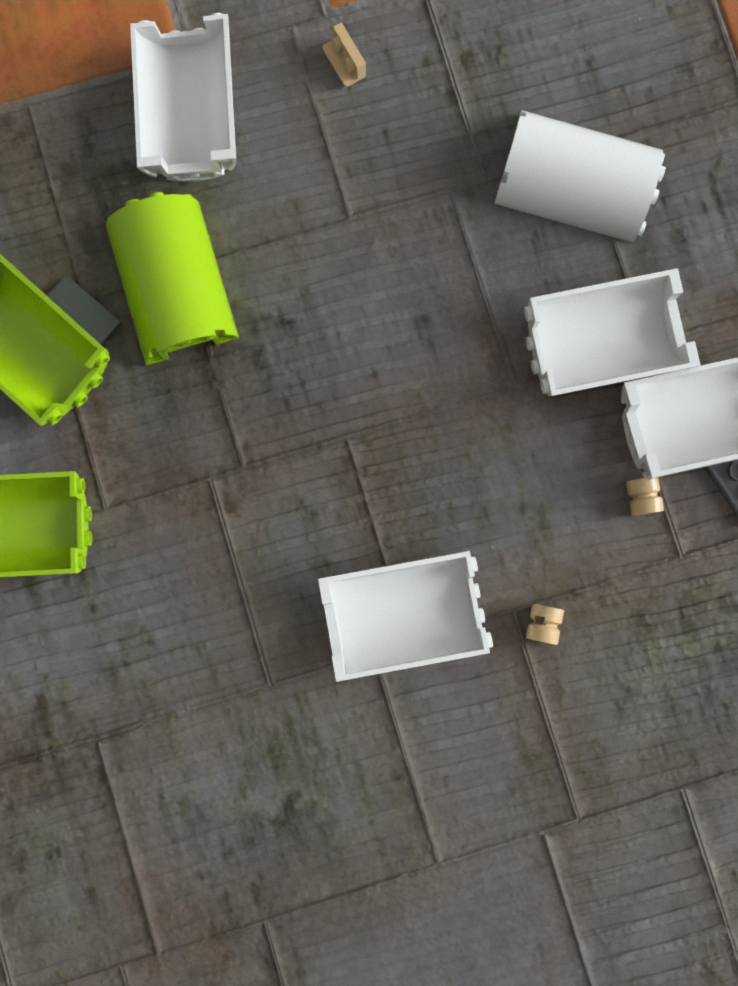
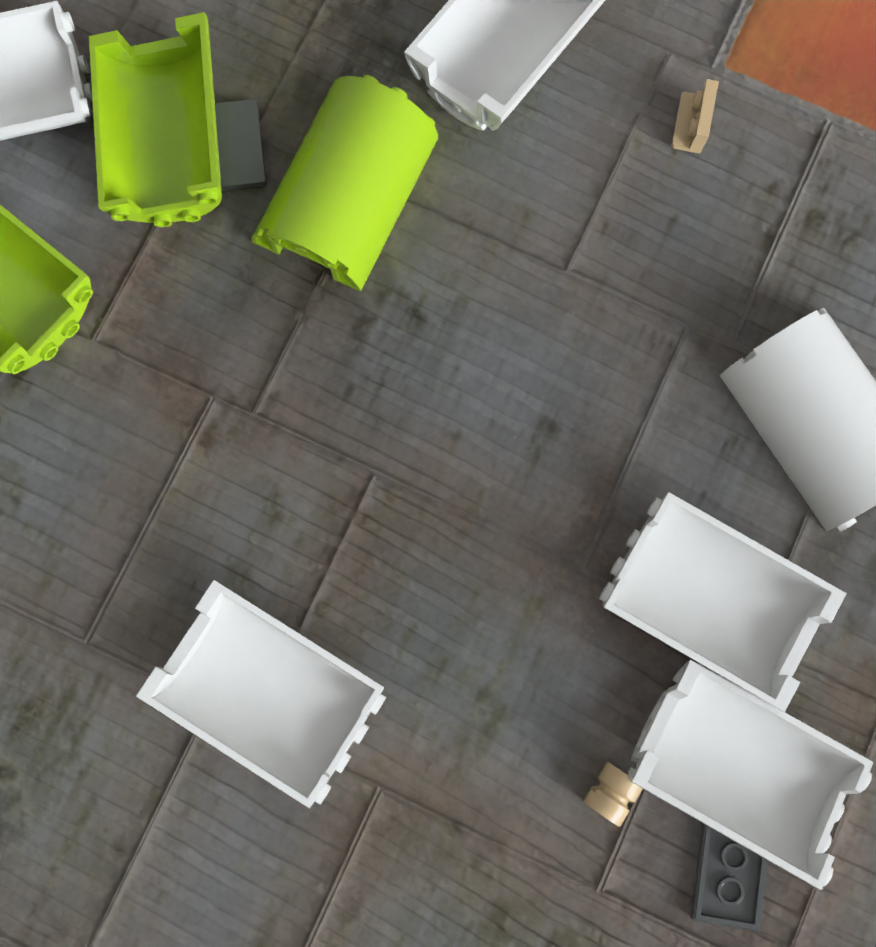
camera: 45 degrees right, 5 degrees down
tan wheel [525,603,565,645] -> none

